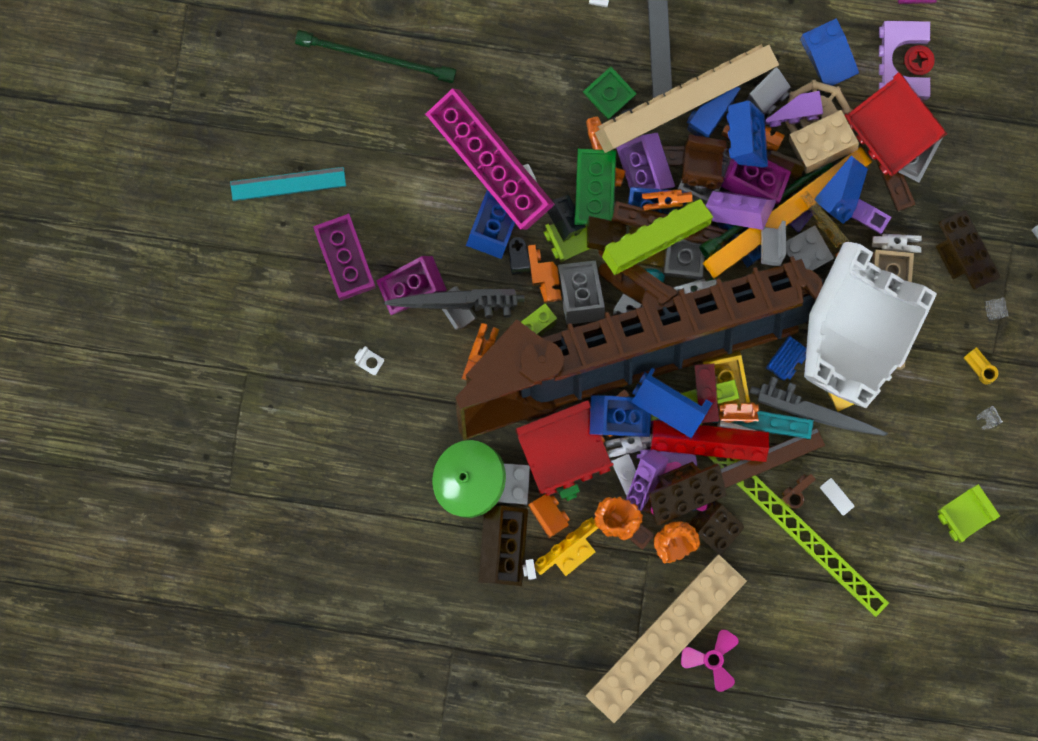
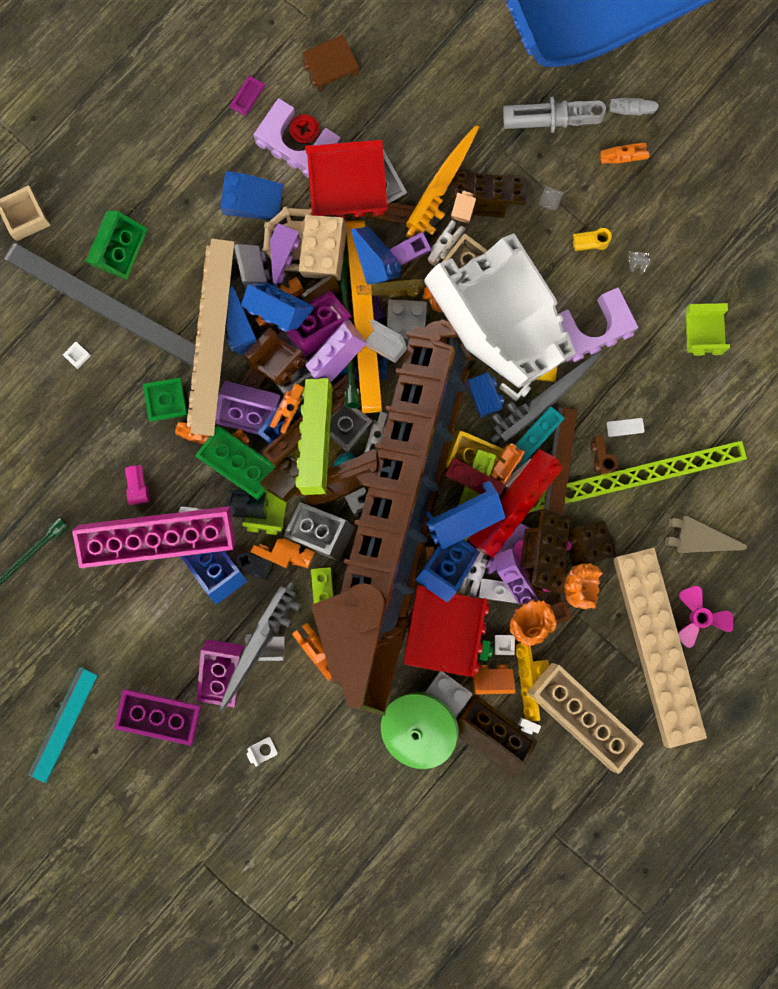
camera: 60 degrees left, 0 degrees up
none -> dark pink piece [125,465,149,505]
none -> reddish brown panel [301,35,359,92]
none -> light orange piece [406,125,479,238]
none -> light nougat arch [451,191,476,224]
none -> white plate [495,635,515,655]
none -> white bracket [499,382,531,401]
none -> tan brick [527,663,644,774]
none -> lavender arch [558,288,638,362]
none -> dark tan flag [664,516,747,553]

